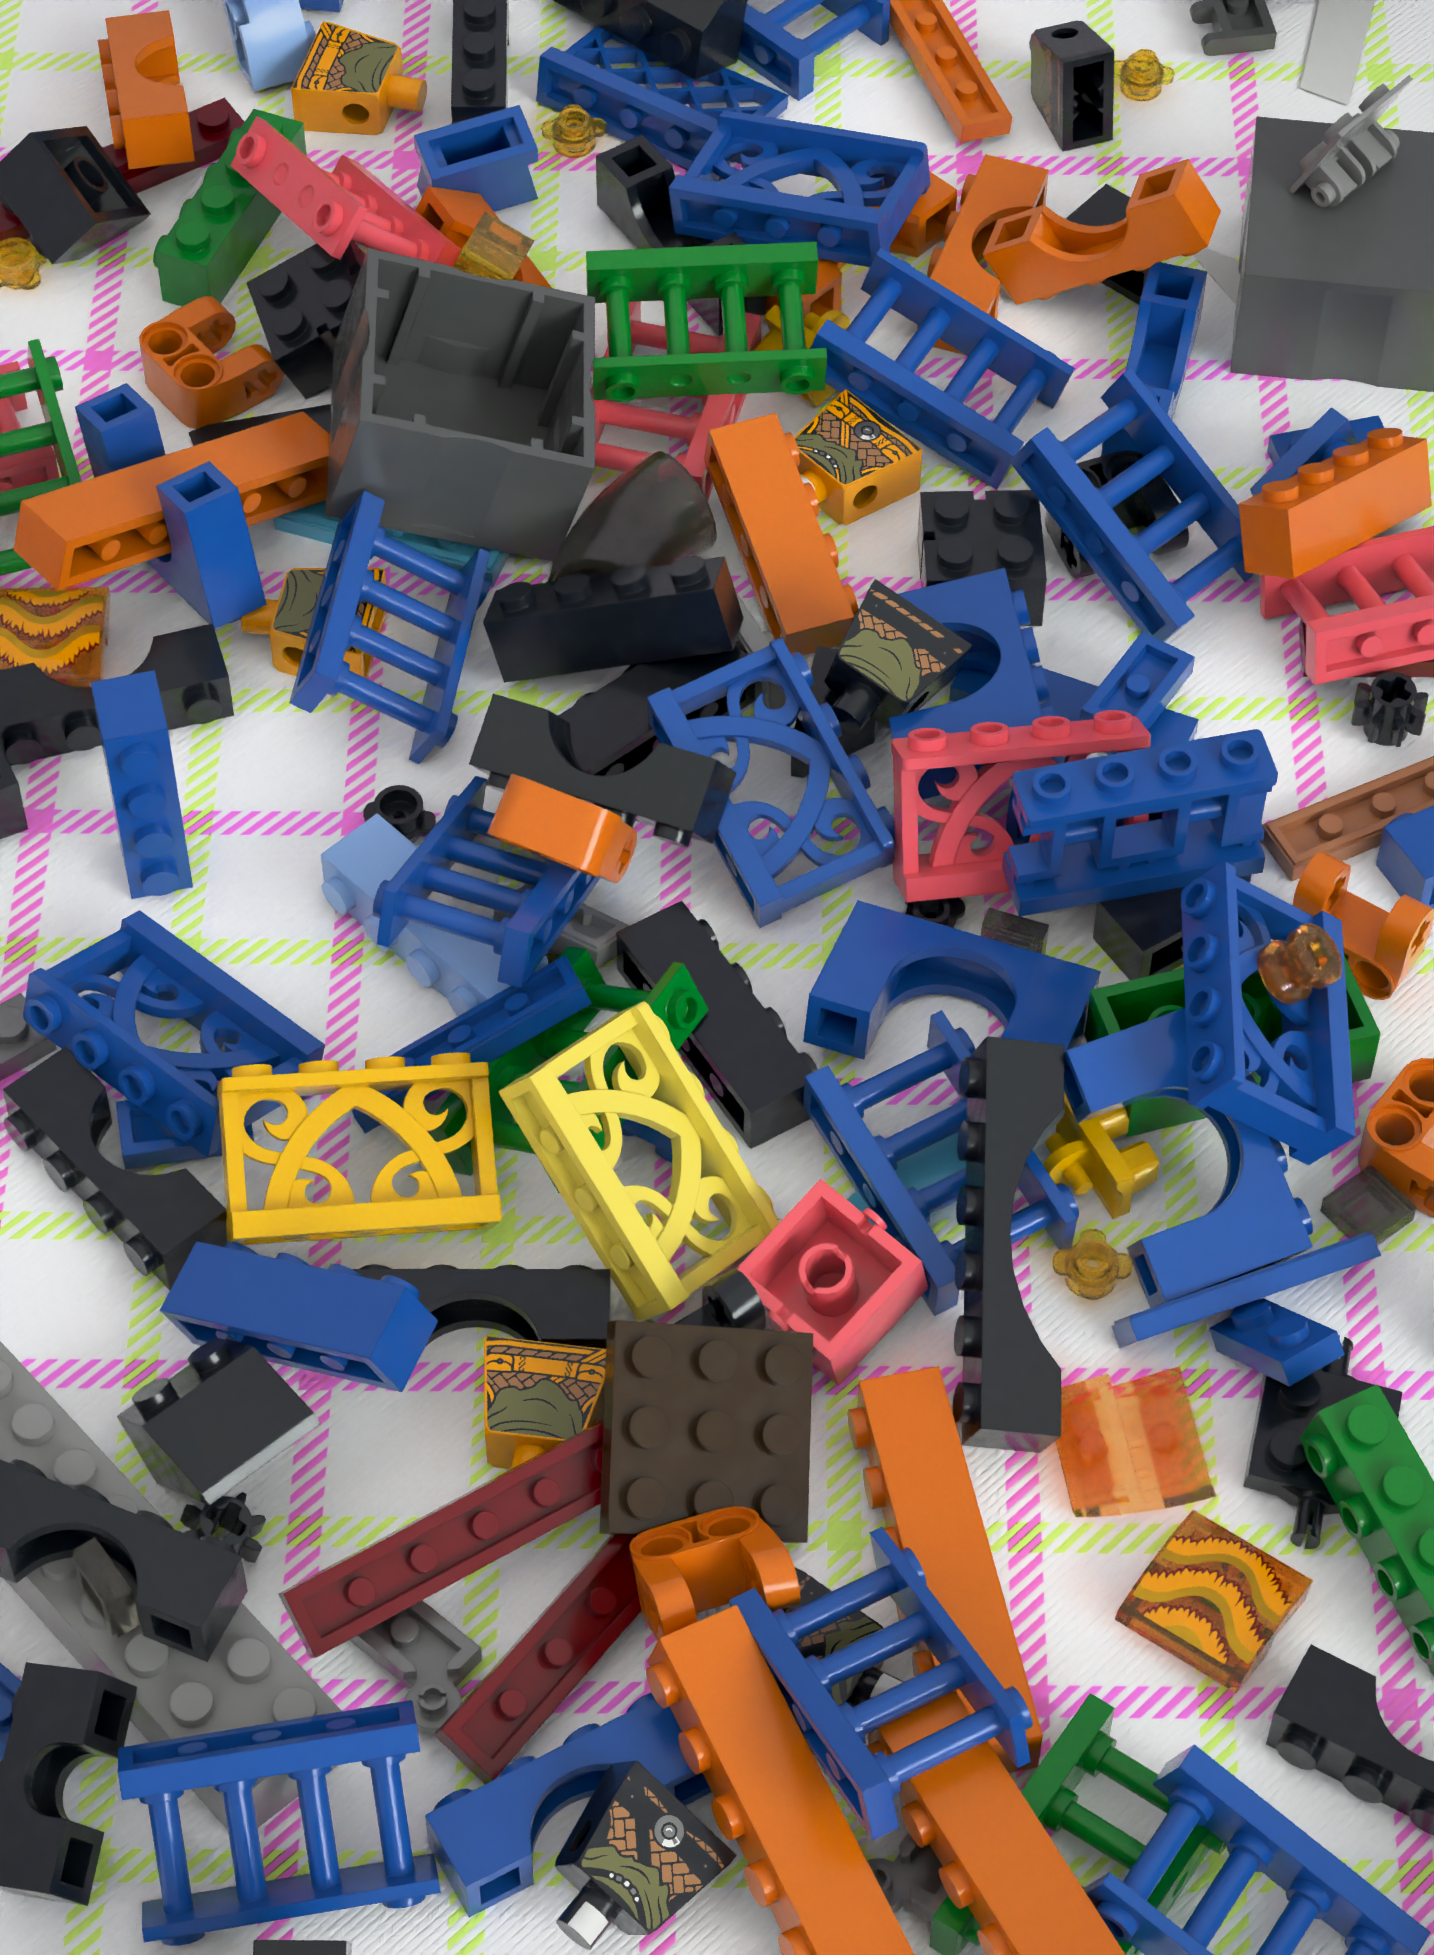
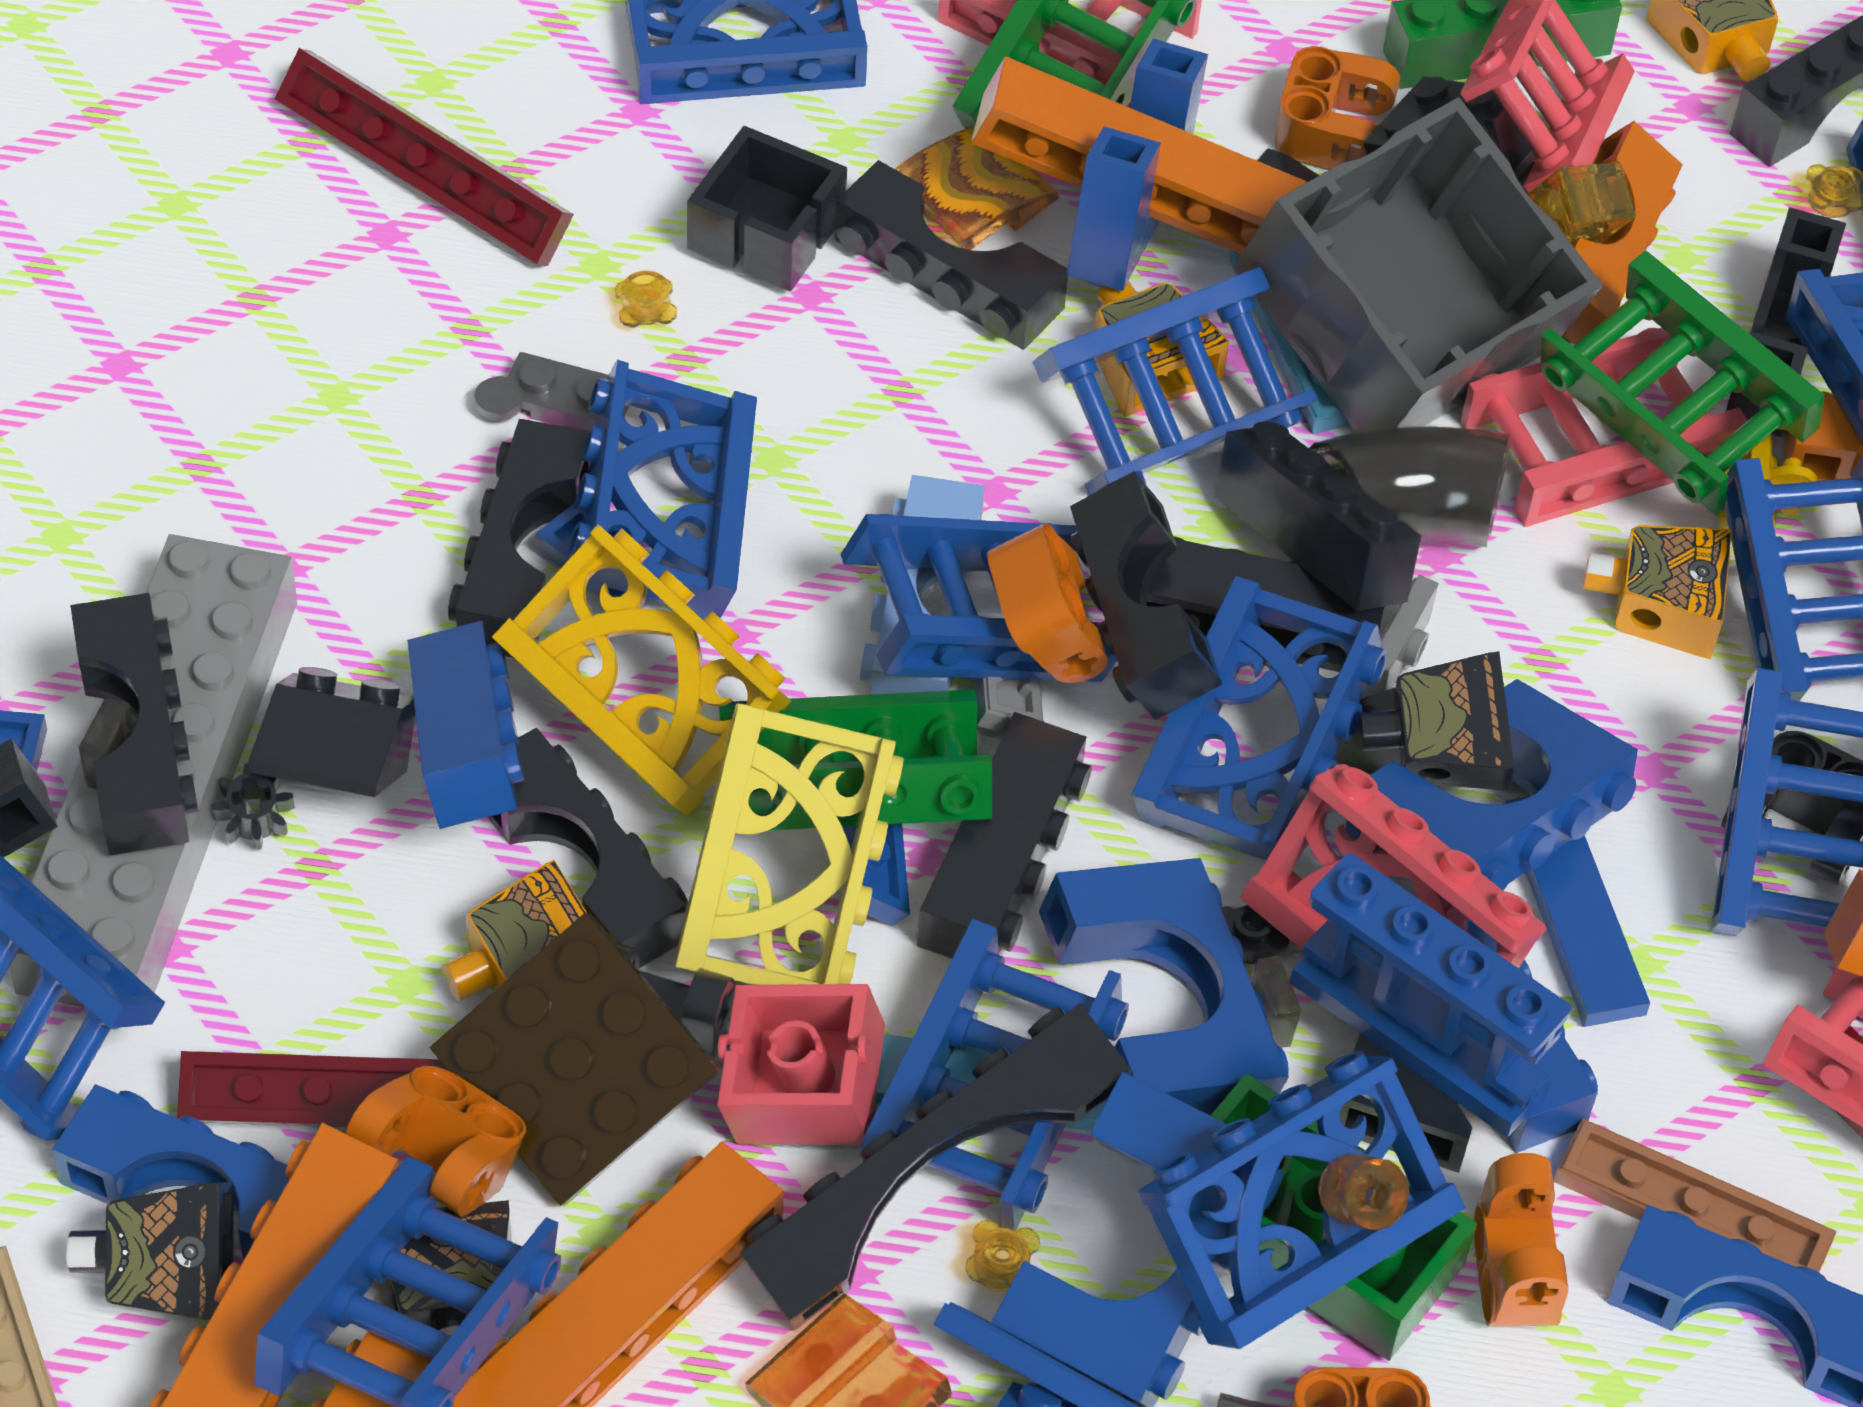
camera: 50 degrees right, 0 degrees up
blue brick [91,670,193,899] -> none
dark red plate [278,1420,603,1658] -> none
flat silver hinge [349,1600,482,1735] -> none
blue tile [352,956,592,1134] -> none
black plate [363,785,436,840] -> none
blue hips [414,105,538,212] -> none
orange brick [704,413,858,656] -> none
black piece [917,490,1047,627] -> none
yellow hips [1043,1093,1160,1220] -> none
blue plate [1080,631,1195,730] -> none
black gear [1351,671,1429,747] -> none

